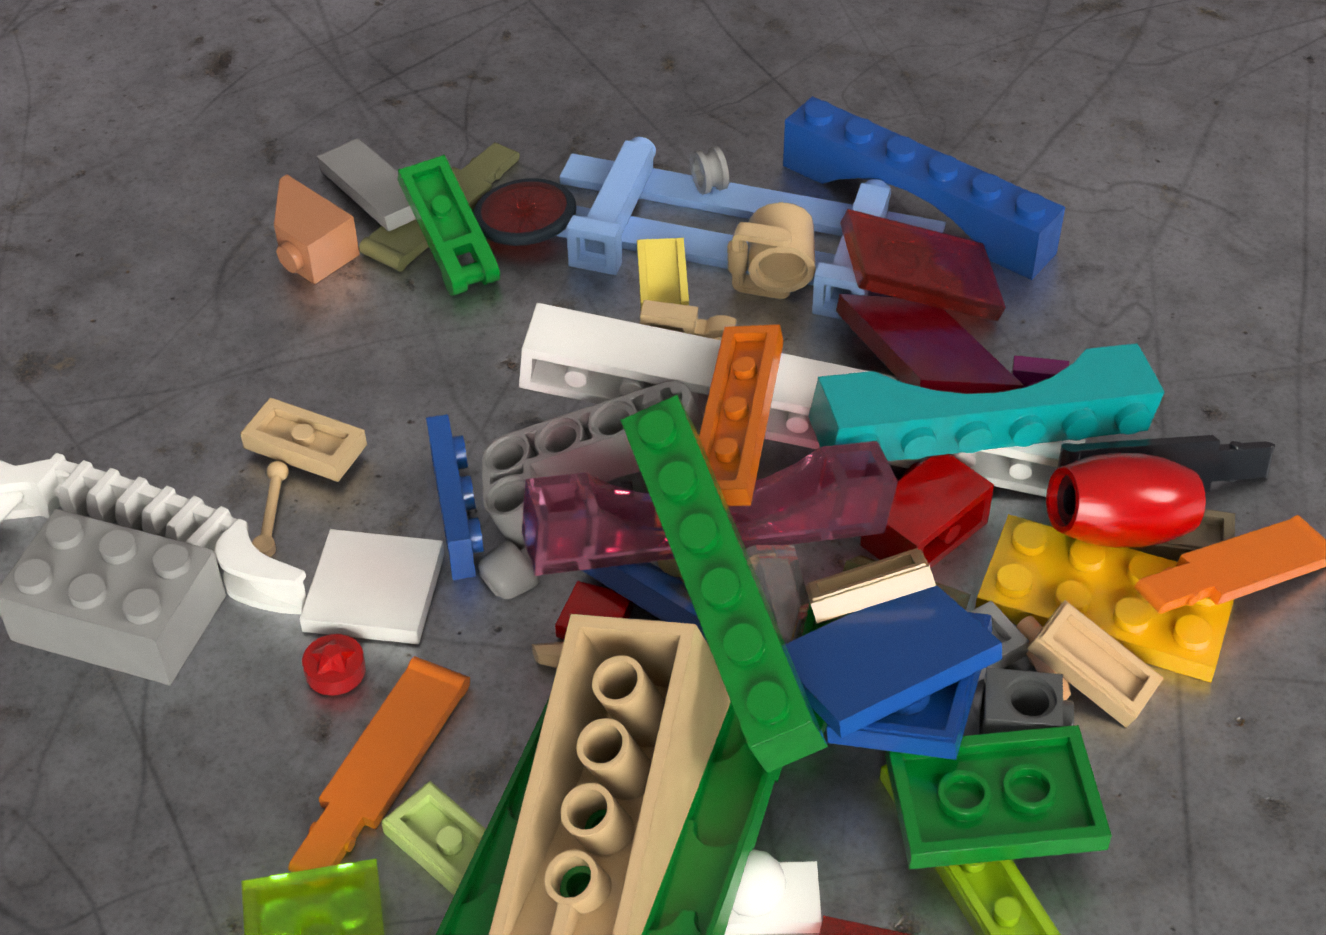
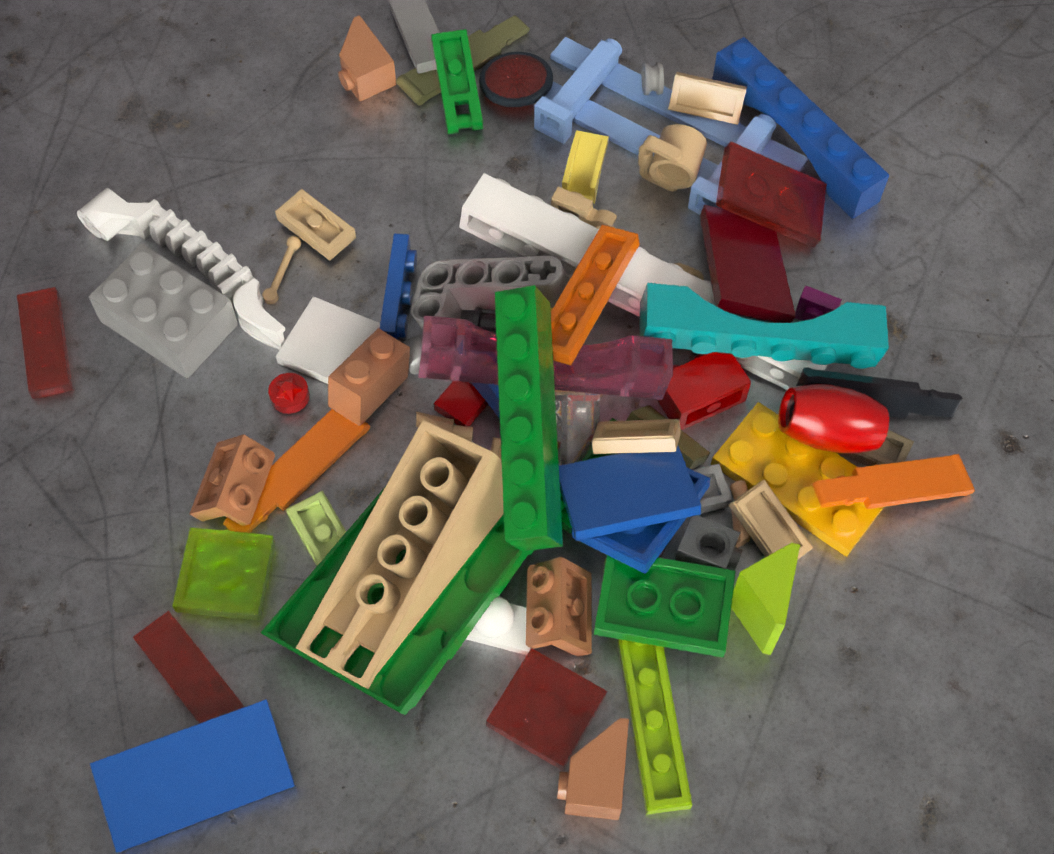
camera: 15 degrees right, 15 degrees up
none -> nougat bracket [189,434,275,526]
none -> nougat brick [328,328,410,426]
none -> nougat bracket [526,557,592,657]
none -> tan tile [668,72,747,125]
none -> lime slope [731,543,800,655]

